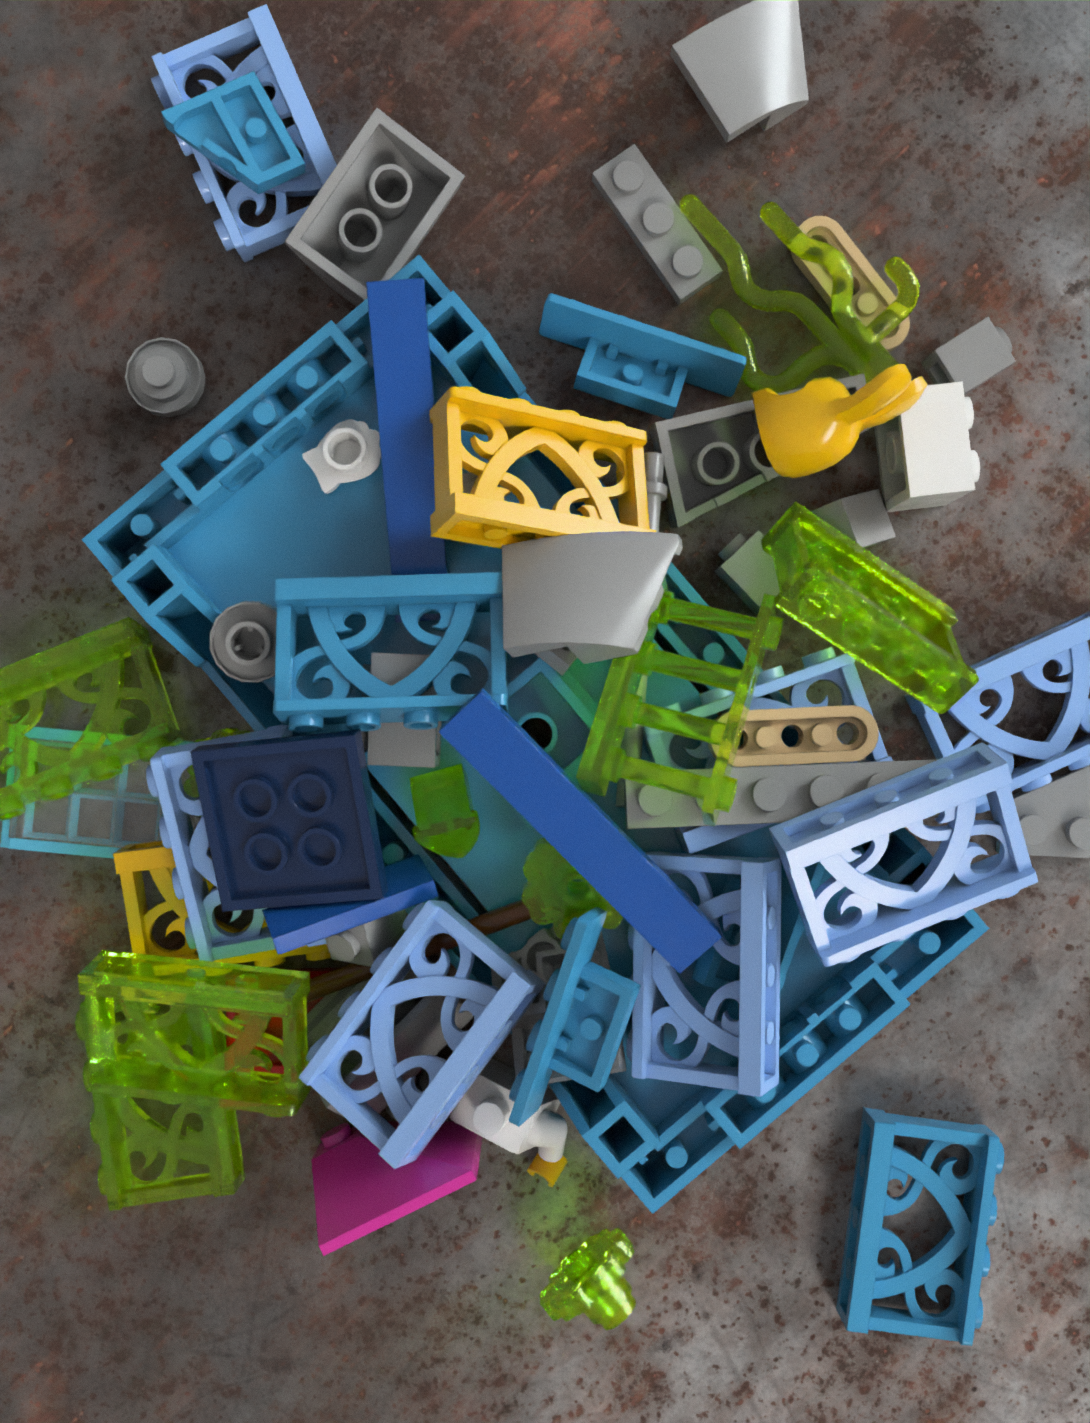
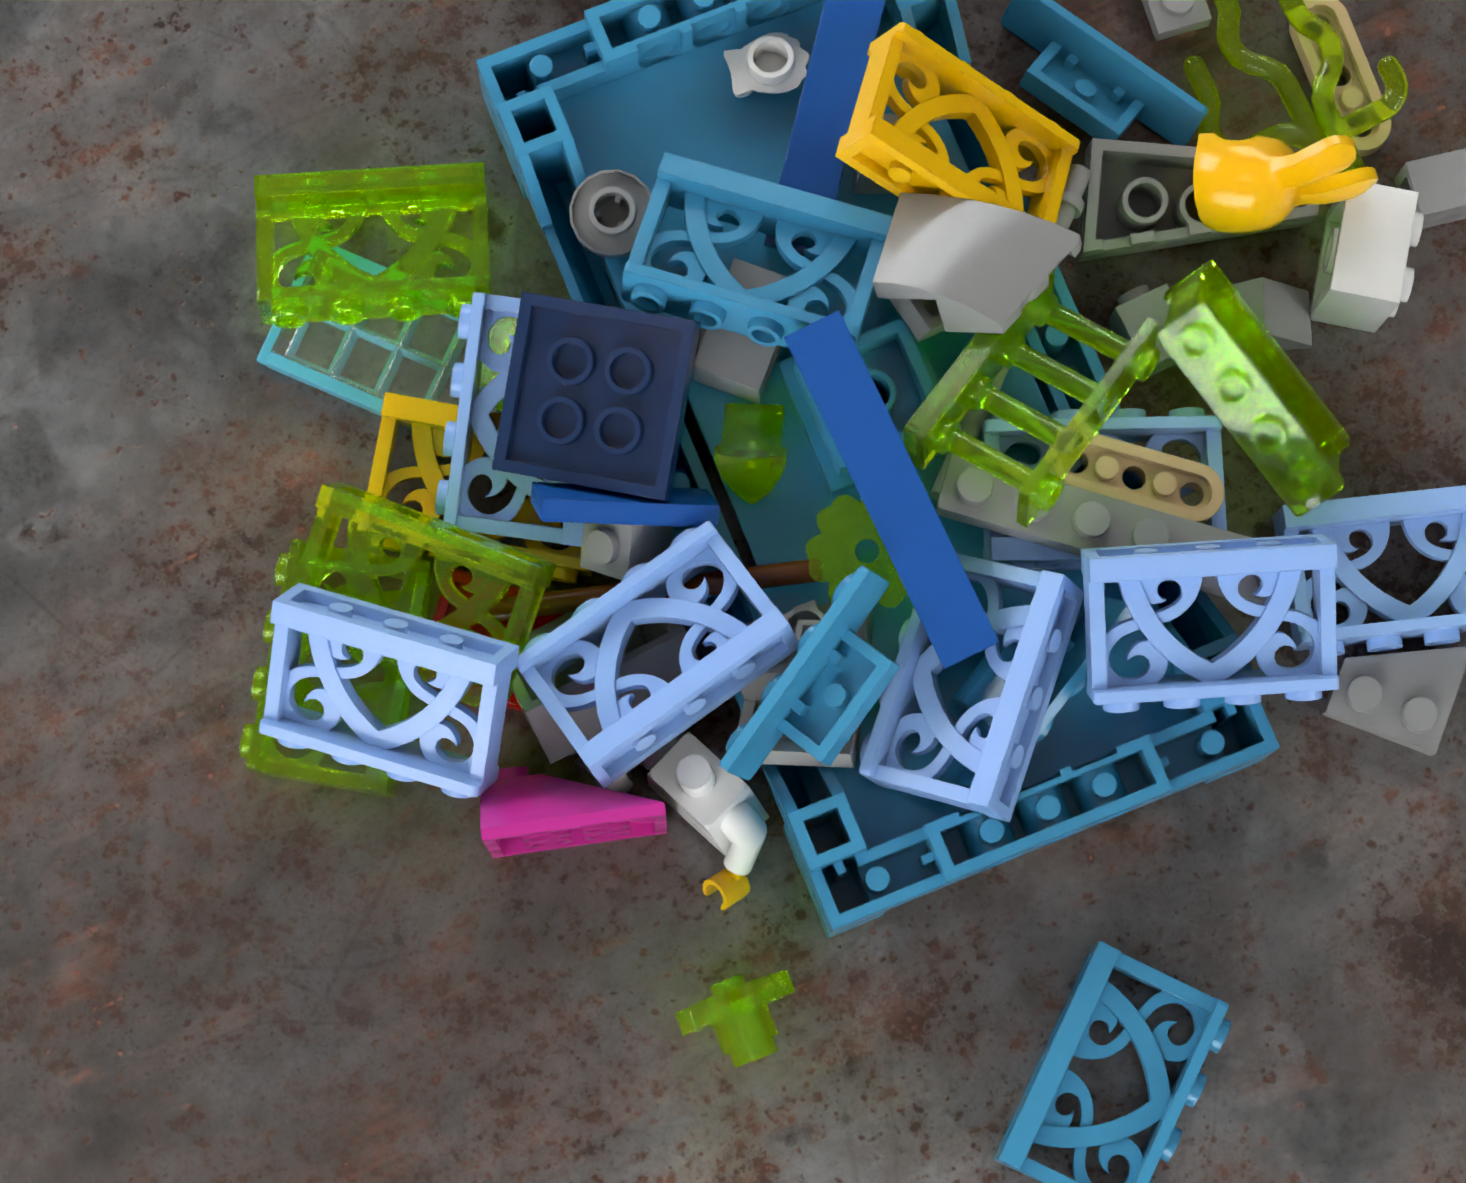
camera: 15 degrees right, 10 degrees down
none -> light blue fence [259,583,519,798]

